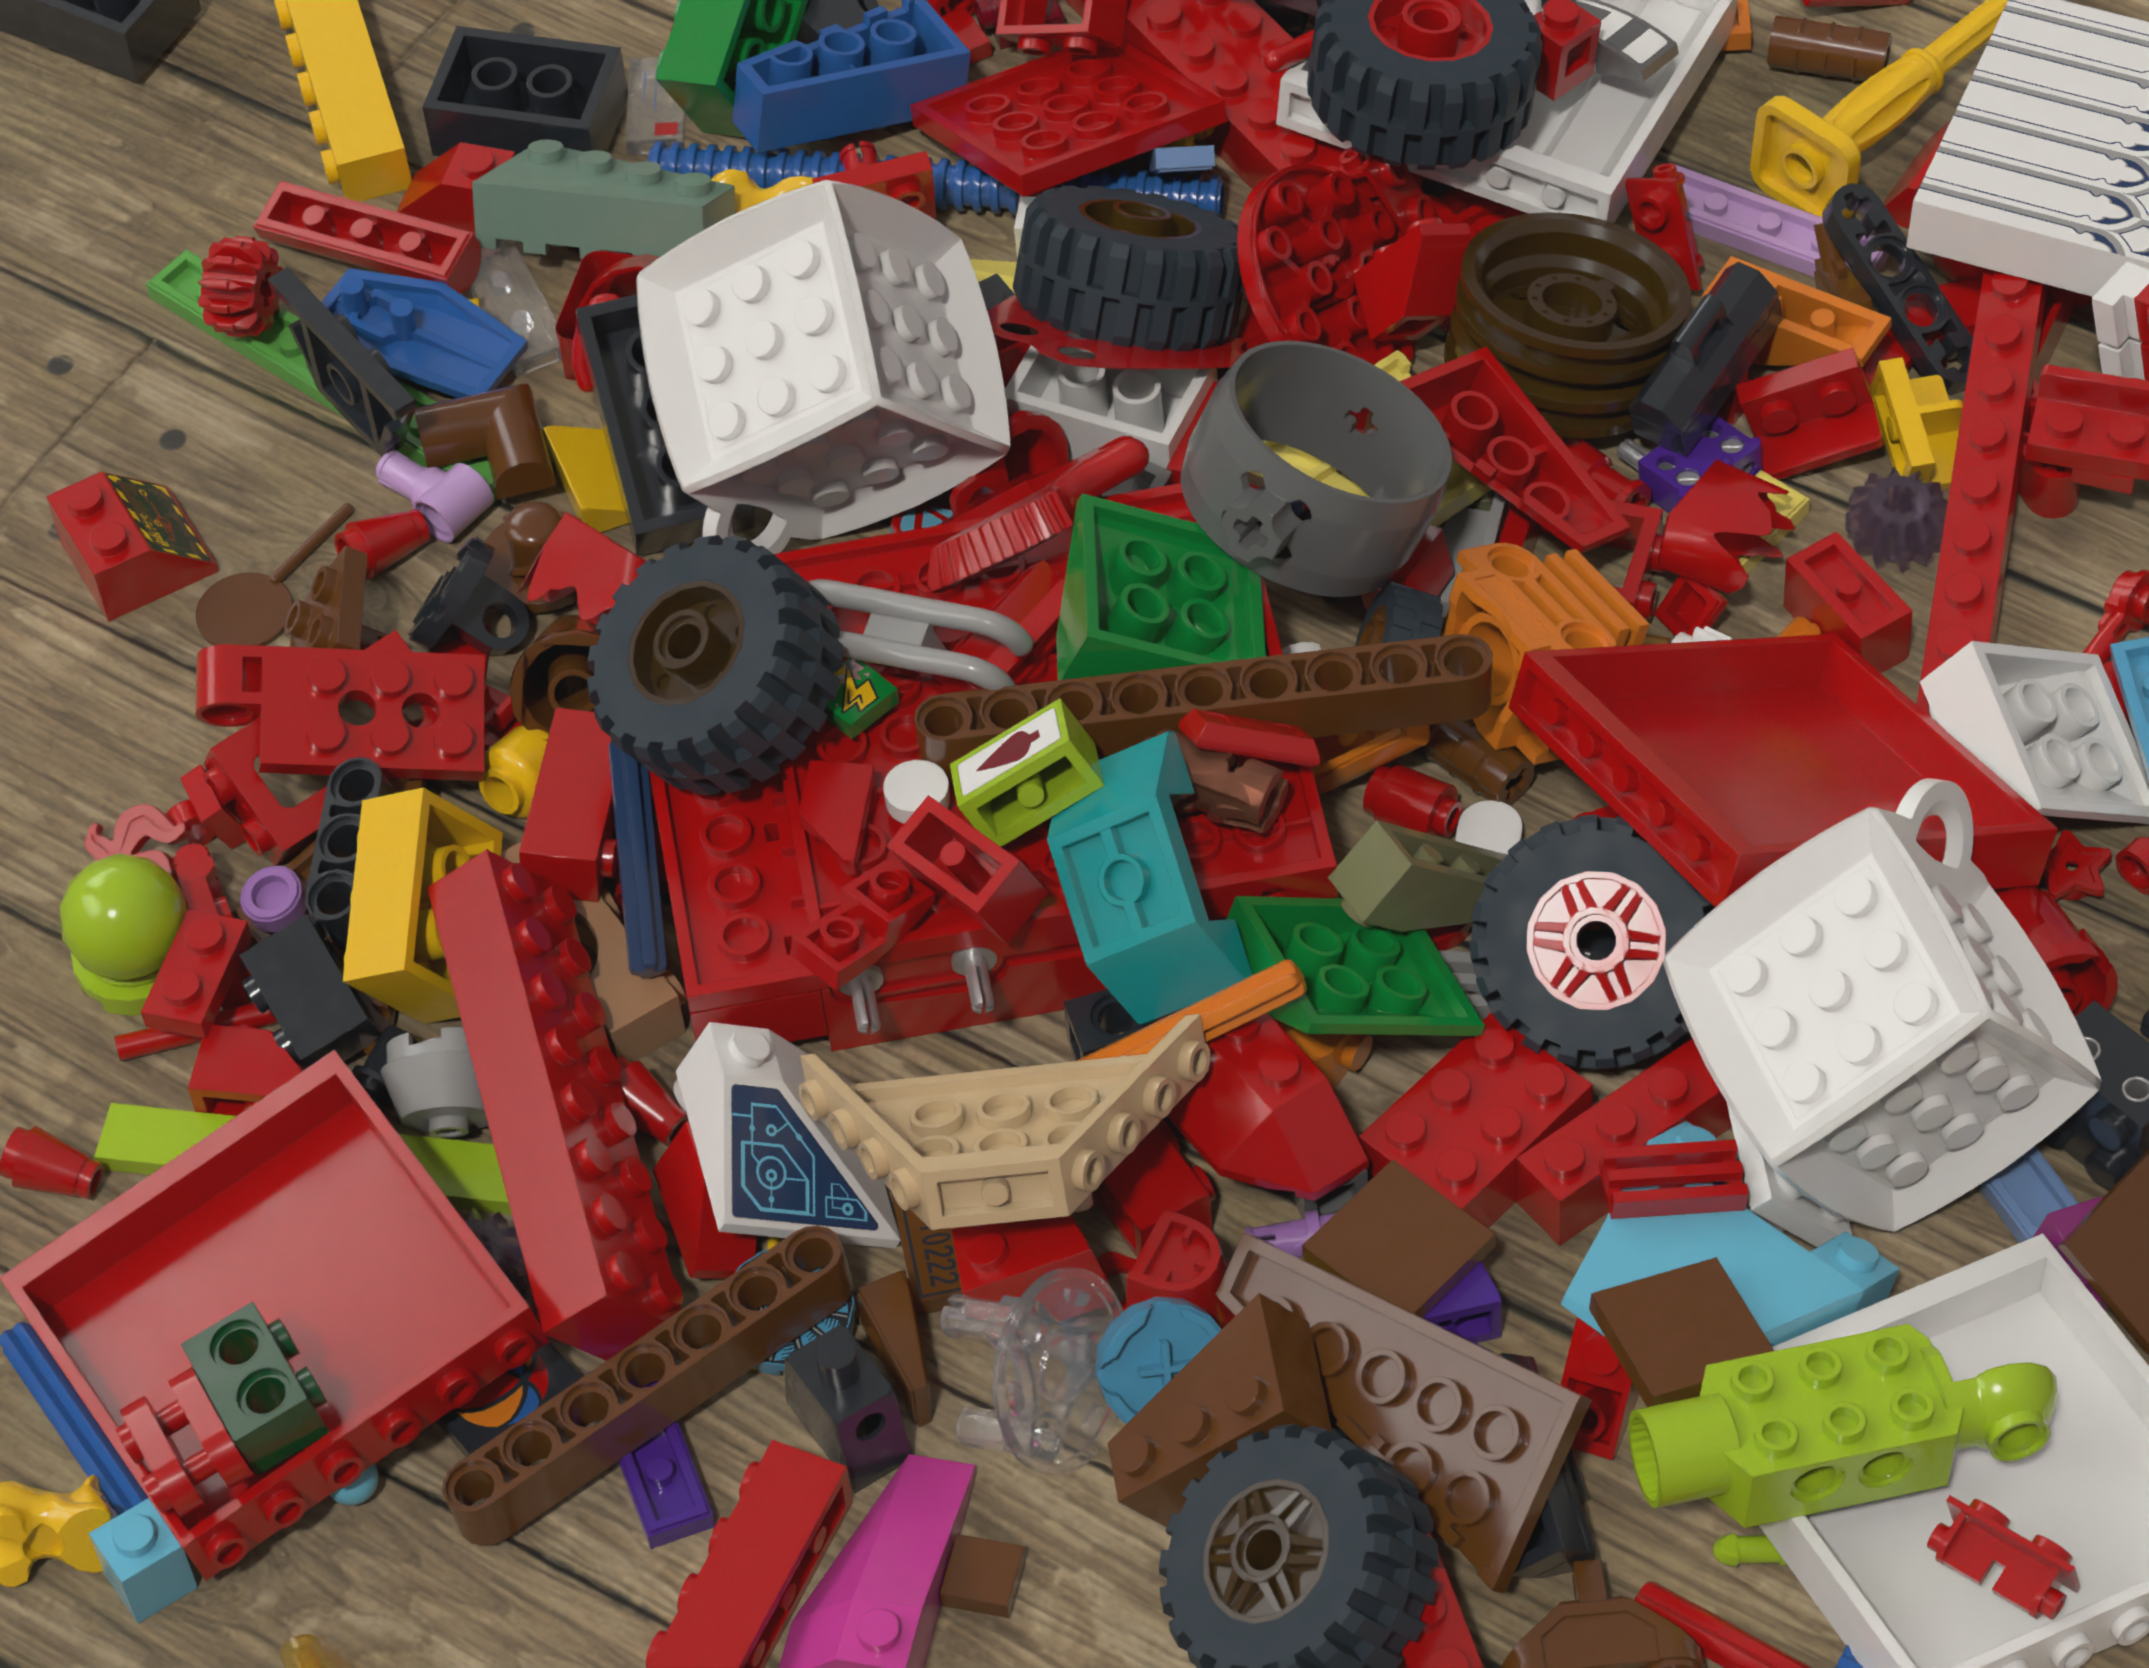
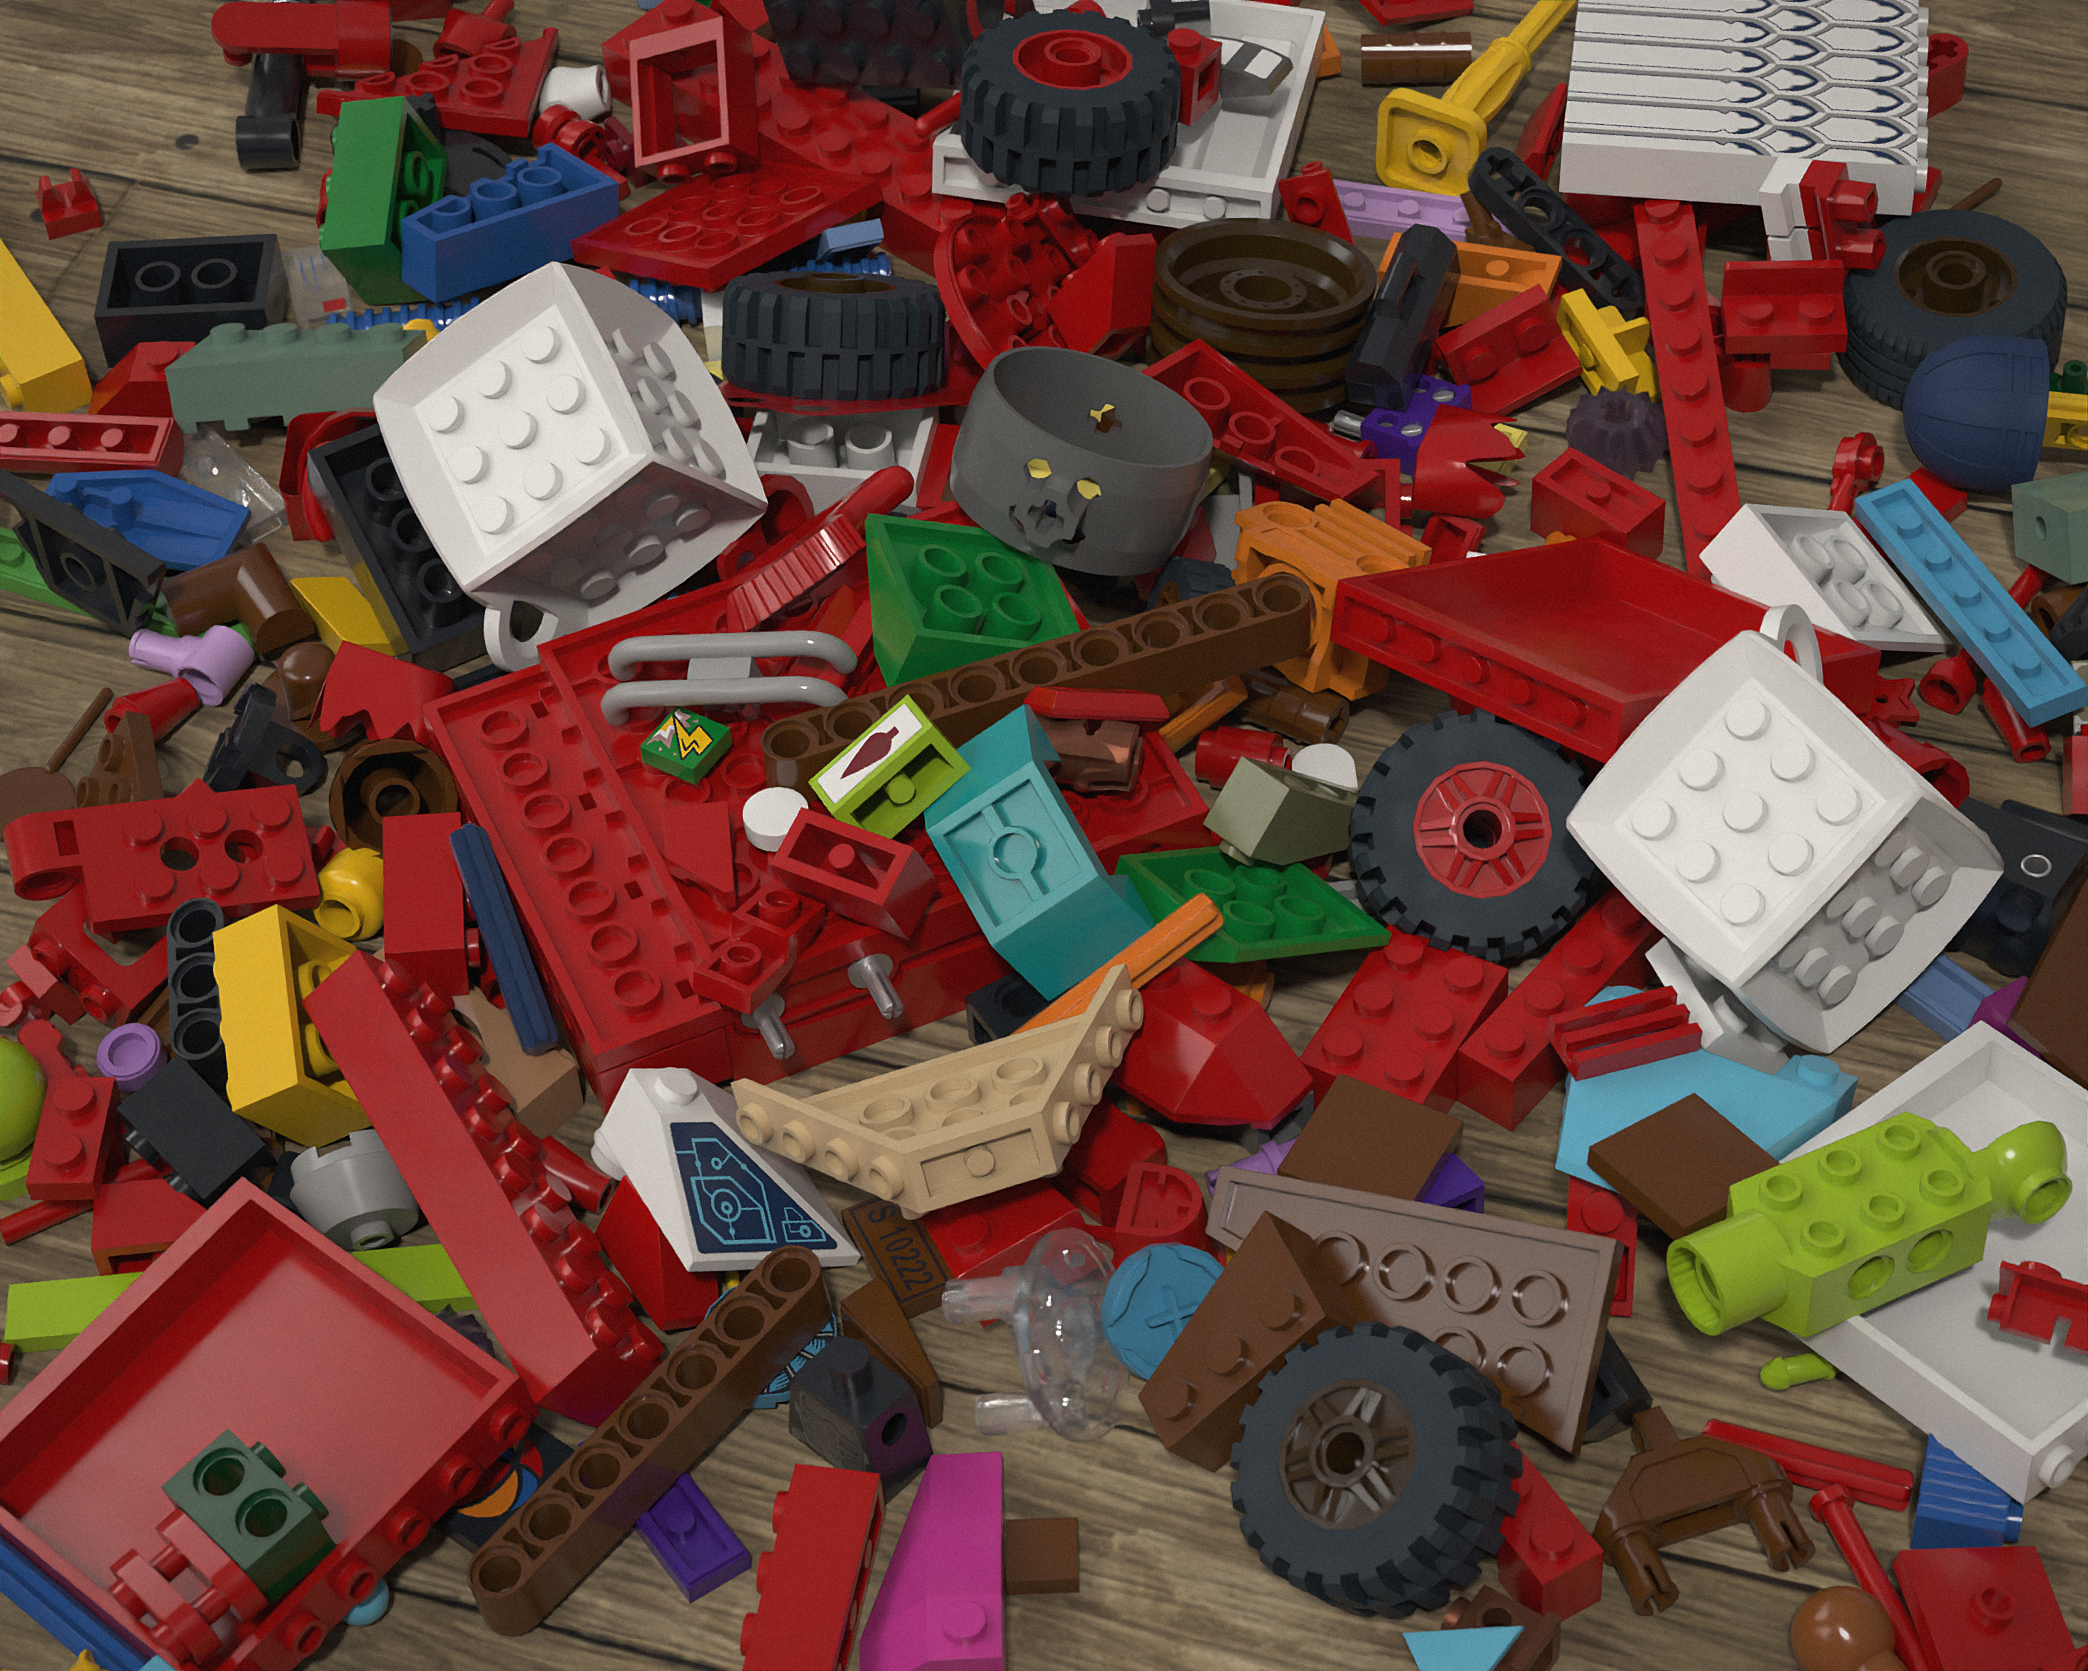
camera: 15 degrees left, 5 degrees down
black wheel [587,535,843,795] -> none

